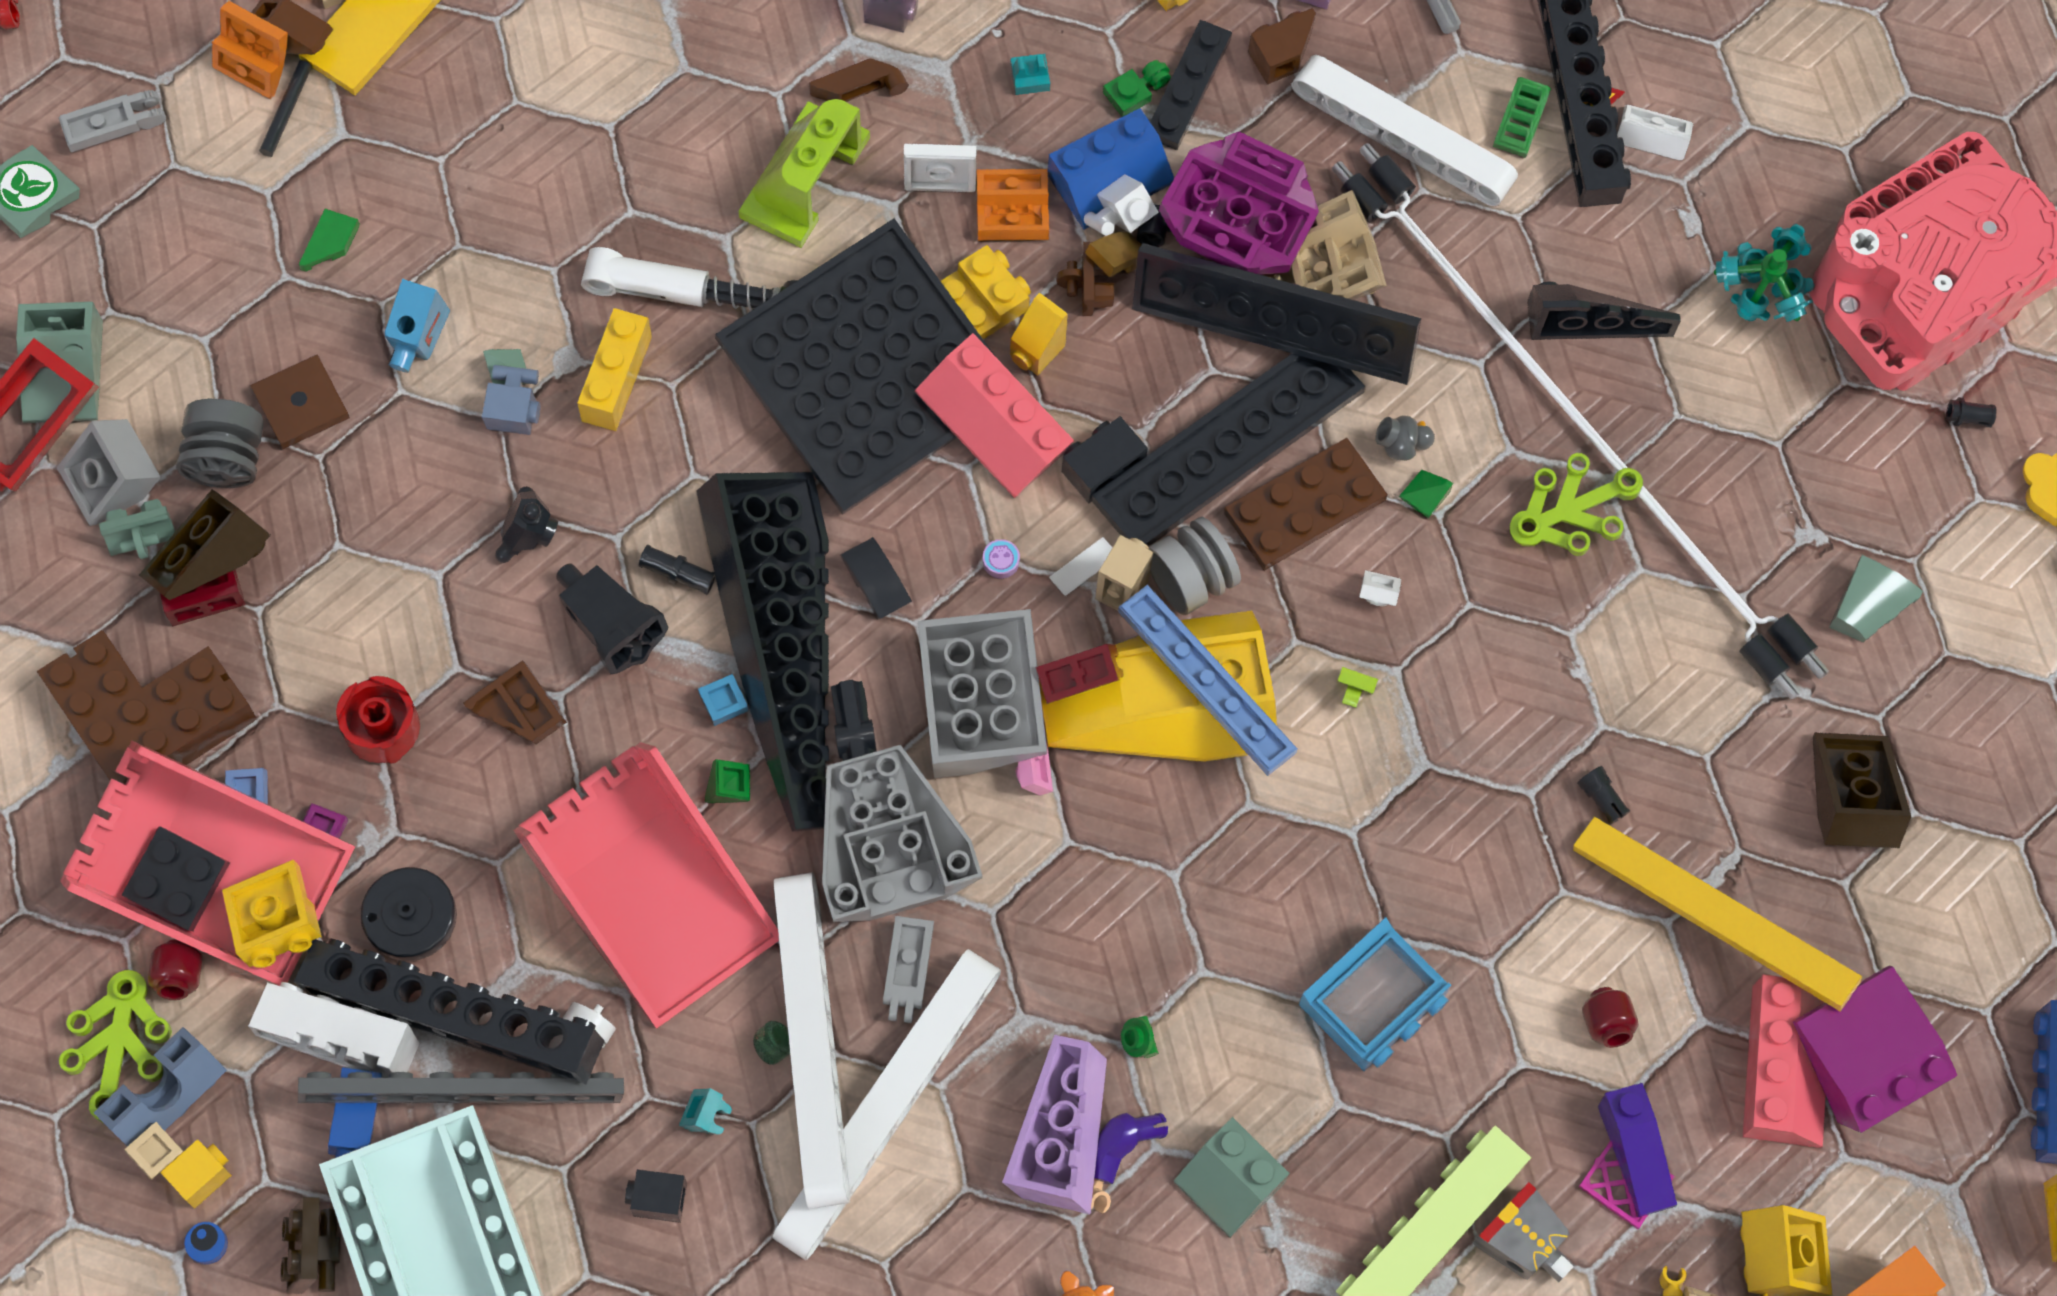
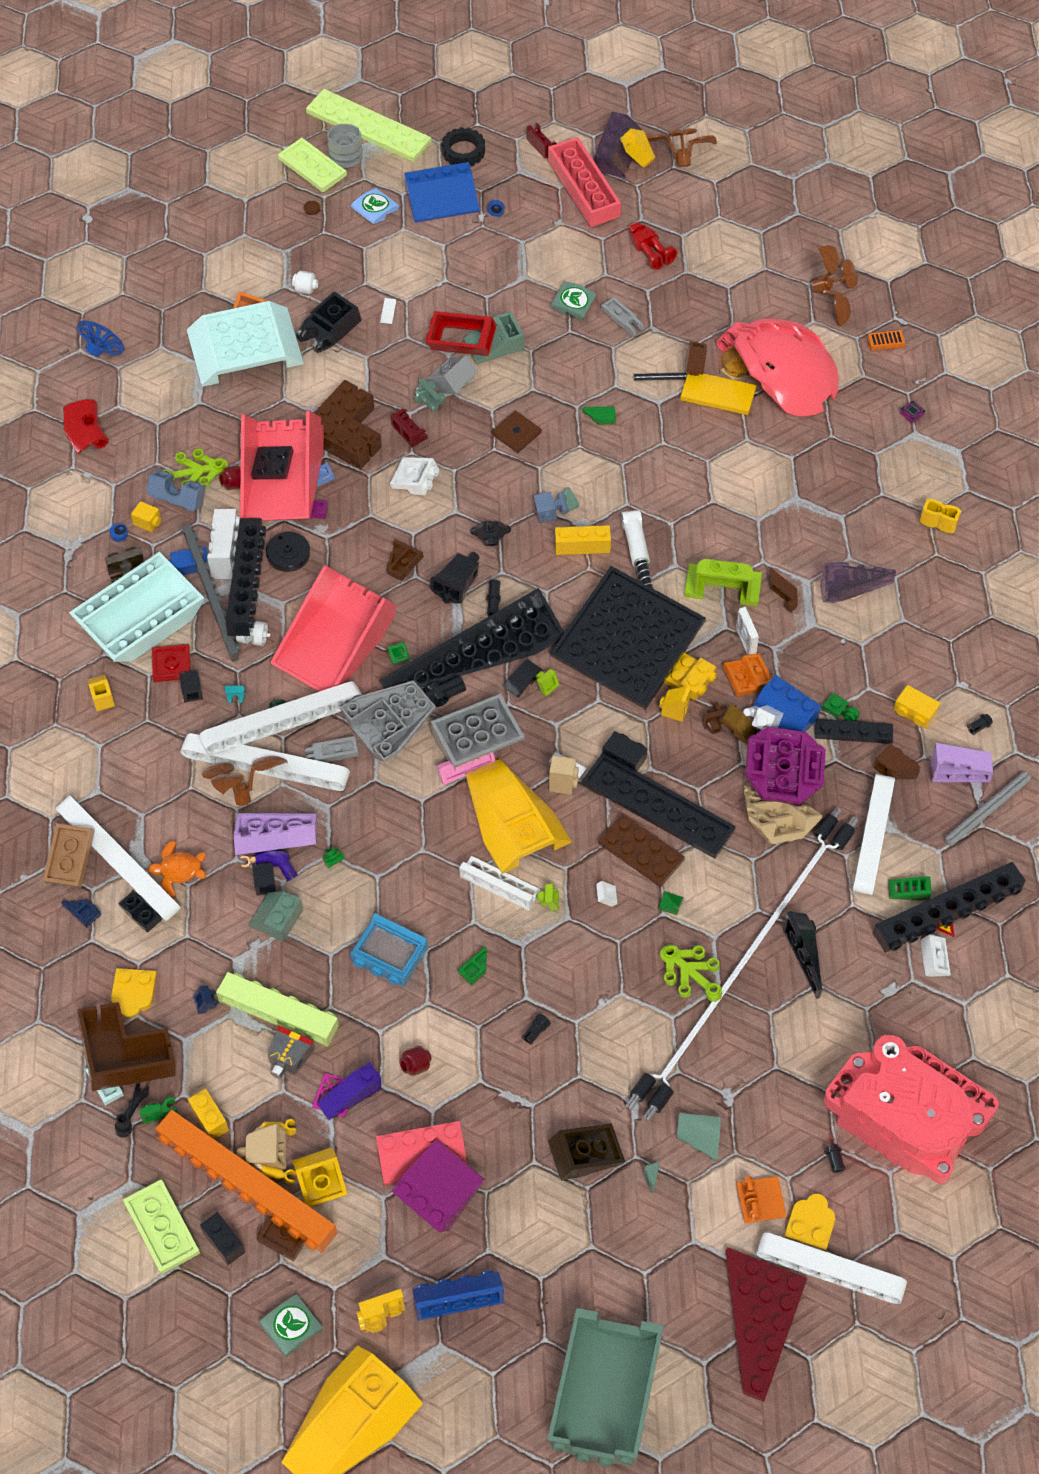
camera: 75 degrees right, 10 degrees down
tan plate [124,1122,183,1180] -> none
dark brown slope [139,489,271,600] -> none
dark grey wheel [176,398,264,488] -> none
orange slope [212,1,288,99] -> none
yellow plate [222,860,322,968] -> none
red brick [336,676,420,764] -> none
dark azure torso [384,279,450,373] -> none
dark azure plate [698,674,749,726] -> none
coral slope [914,333,1074,498] -> none
tile [983,539,1020,579] -> none
teal tile [1010,54,1051,95] -> none
dark red hinge [1036,644,1124,704] -> none
medium blue tile [1118,585,1298,776] -> none
black plate [1132,243,1421,385] -> none
light grey wheel [1149,516,1241,615] -> none
dark grey animal [1375,415,1435,461] -> none
yellow tile [1573,816,1862,1011] -> none
teal plant [1714,224,1814,322] -> none
none -> red tile [152,644,191,682]
none -> dark orange plant [202,756,288,806]
none -> black brick [252,863,276,896]
none -> white plate [390,457,439,495]
none -> green tile [457,947,487,986]
none -> white fence [459,856,541,911]
none -> lime tile [535,669,559,696]
none -> sand green slope [643,1162,660,1193]
none -> orange hinge [736,1176,787,1224]

